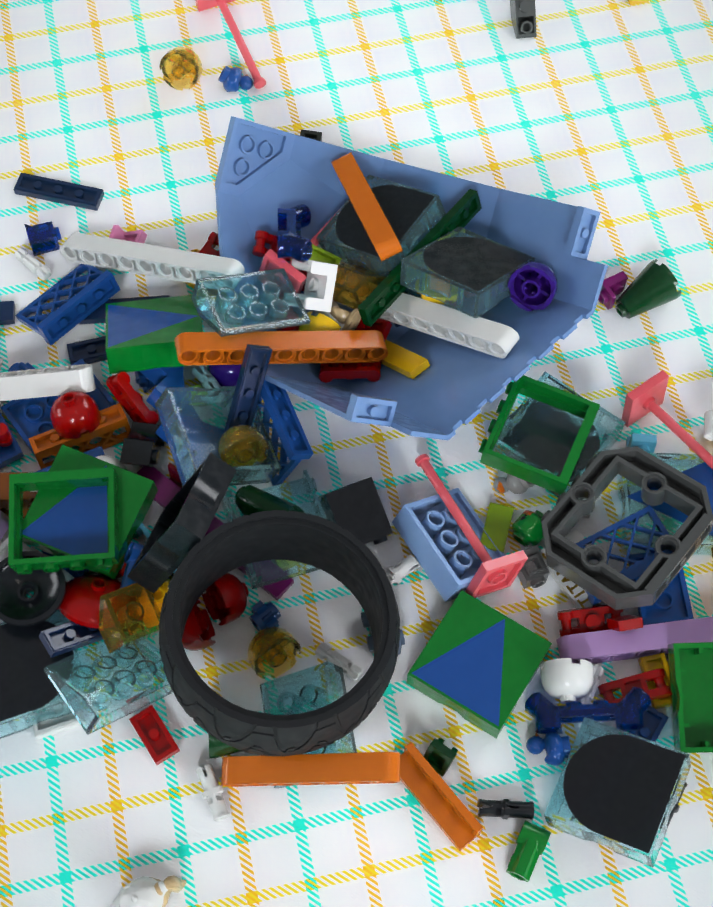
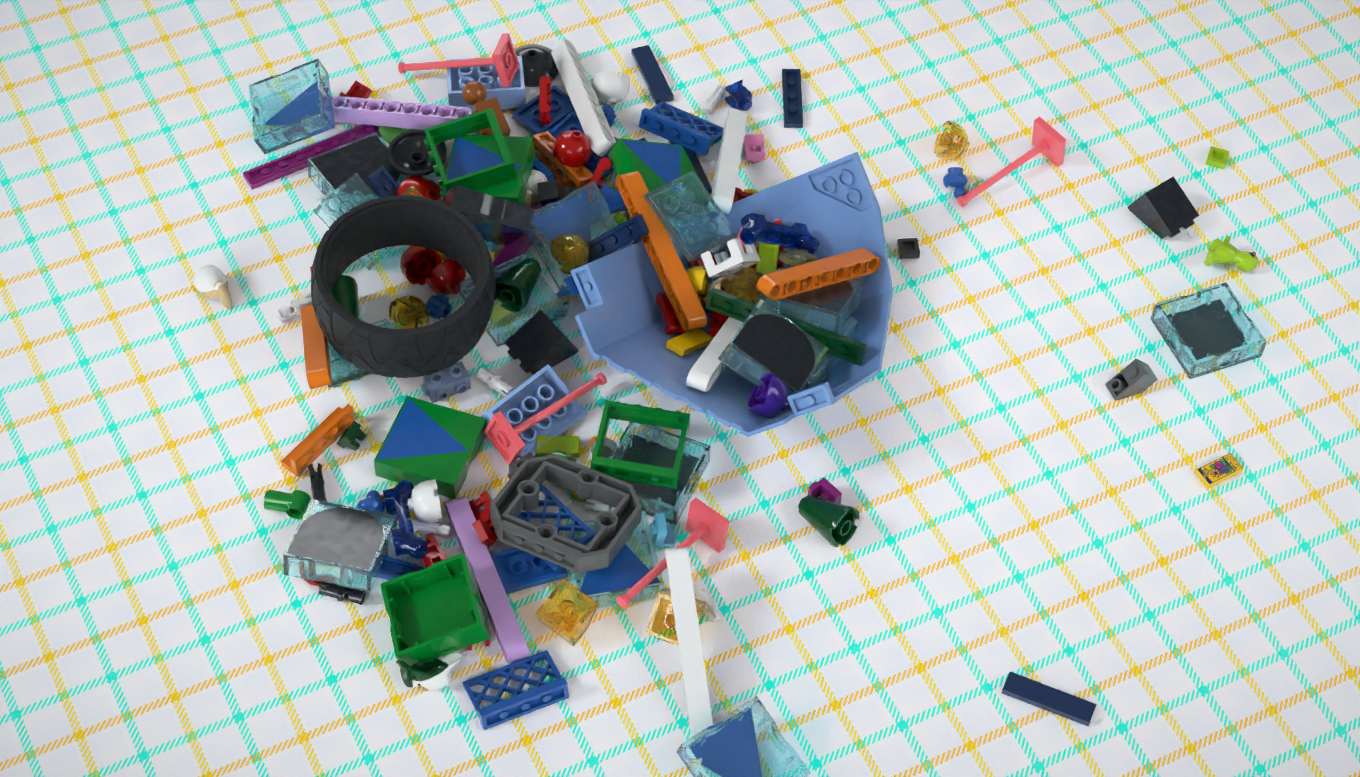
camera: 75 degrees right, 10 degrees down
none -> olive wheel [779,248,817,266]

